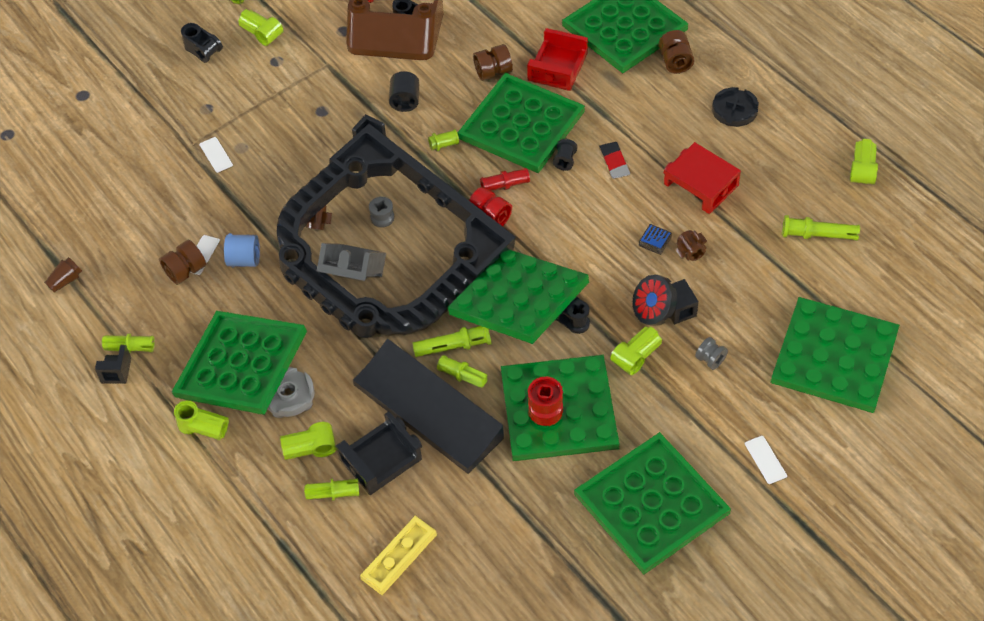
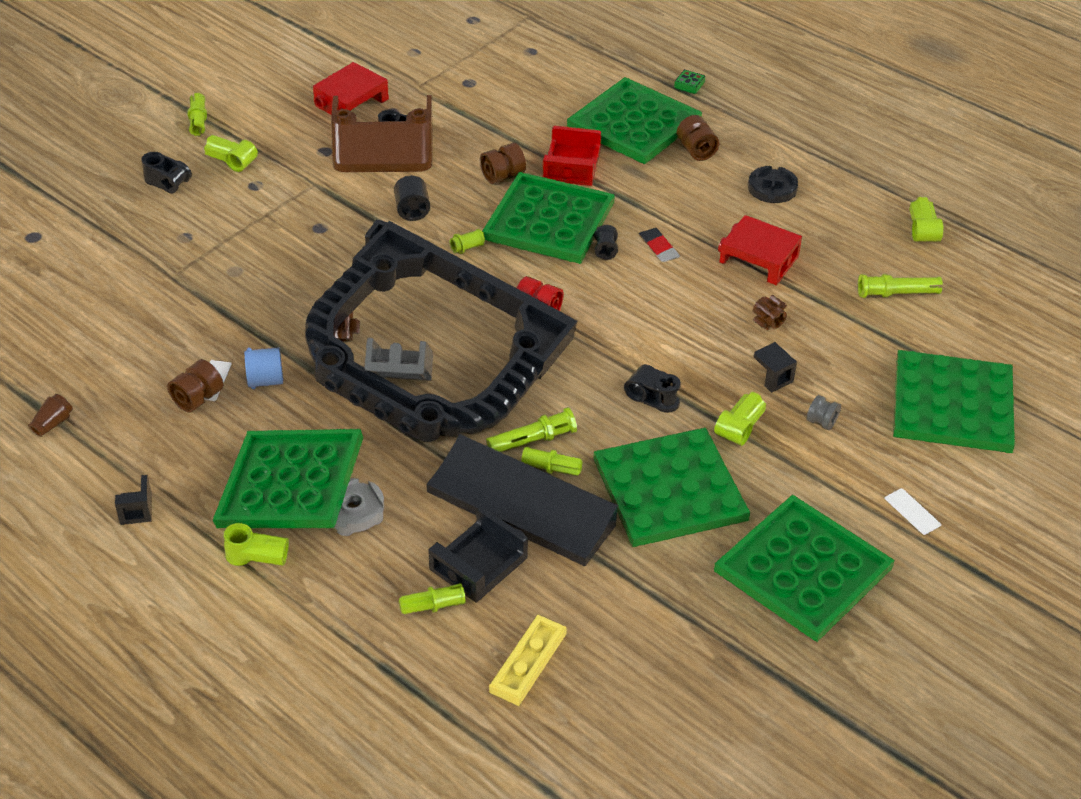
camera: 15 degrees left, 10 degrees down
lime axle [102,333,155,353] -> none
white sticker [199,137,233,173] -> none
lime piece [280,422,336,460] -> none
dark grey wheel [369,197,394,227] -> none
green plate [448,250,589,344] -> none
red pin [480,168,530,191] -> none
red wheel [528,377,563,426] -> none
tile [632,274,677,326] -> none
tile [639,224,672,255] -> none

